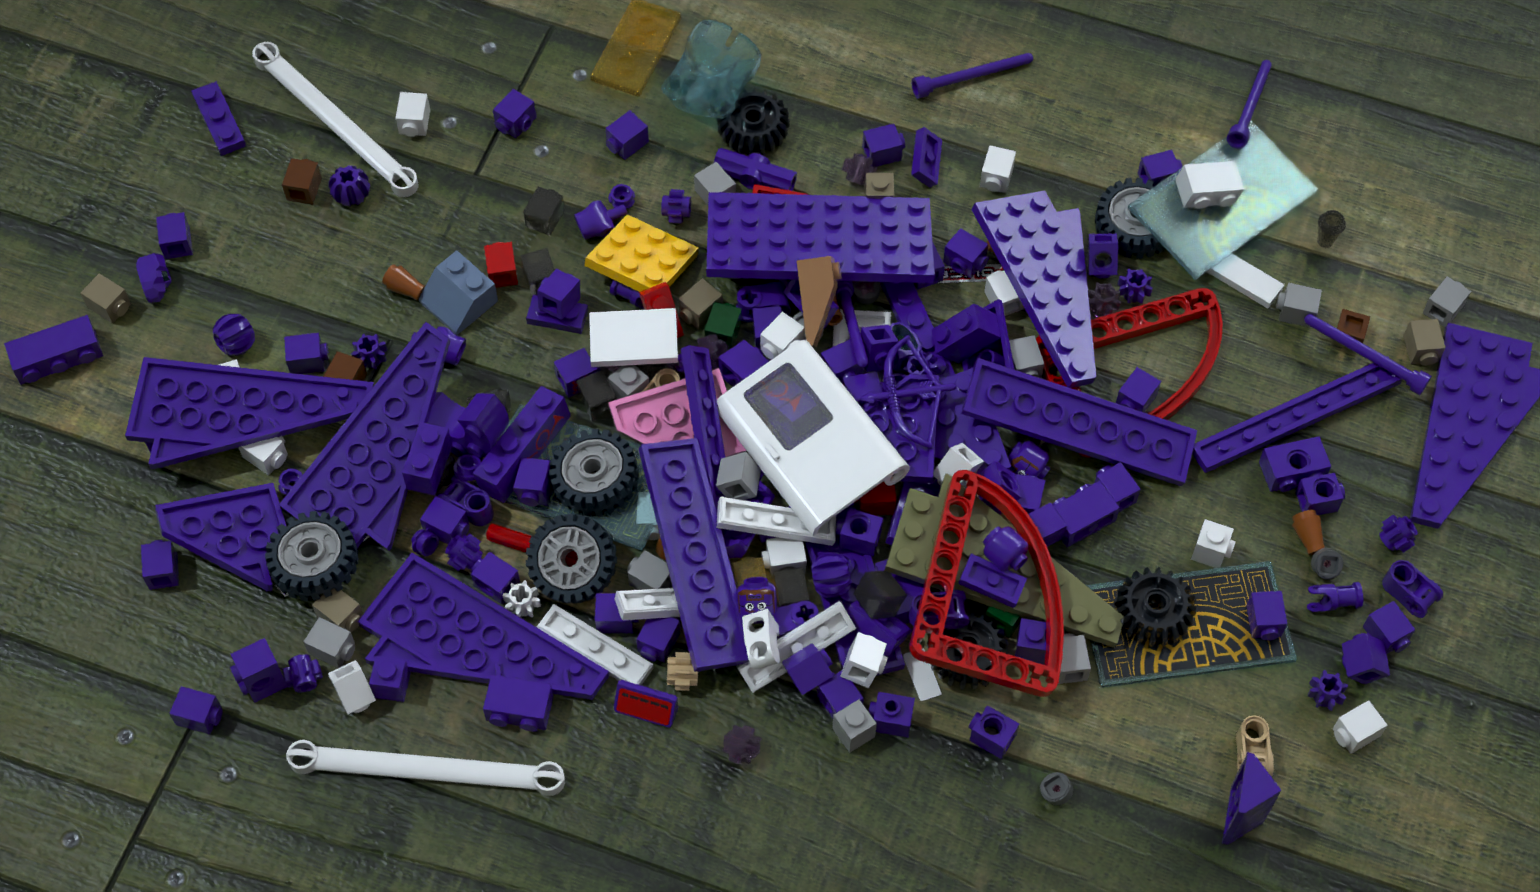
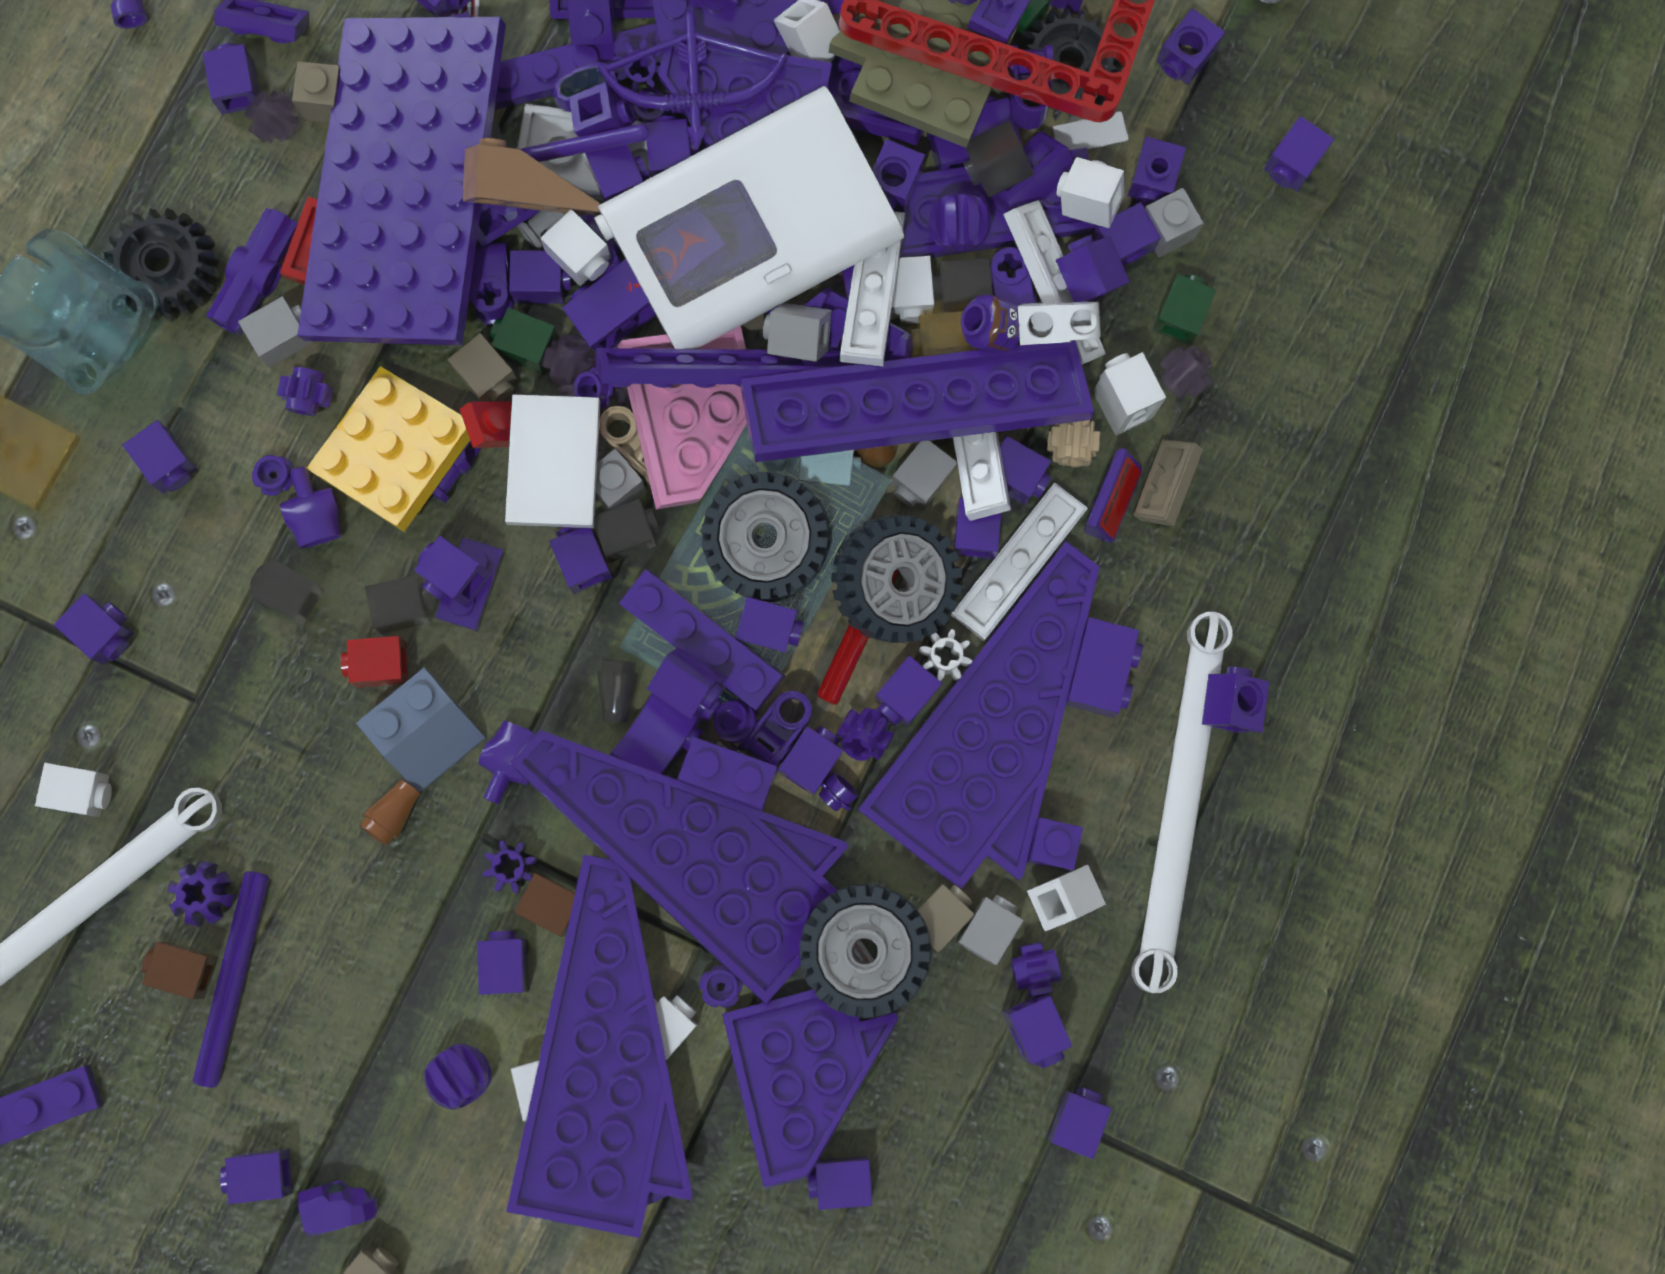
camera: 90 degrees left, 20 degrees up
none -> dark purple axle [193,871,269,1088]
none -> white brick [1093,352,1166,436]
none -> dark tan plate [1133,439,1203,526]
none -> dark green brick [1152,274,1216,346]
none -> dark purple brick [1201,667,1269,733]
none -> dark purple brick [1264,116,1334,192]

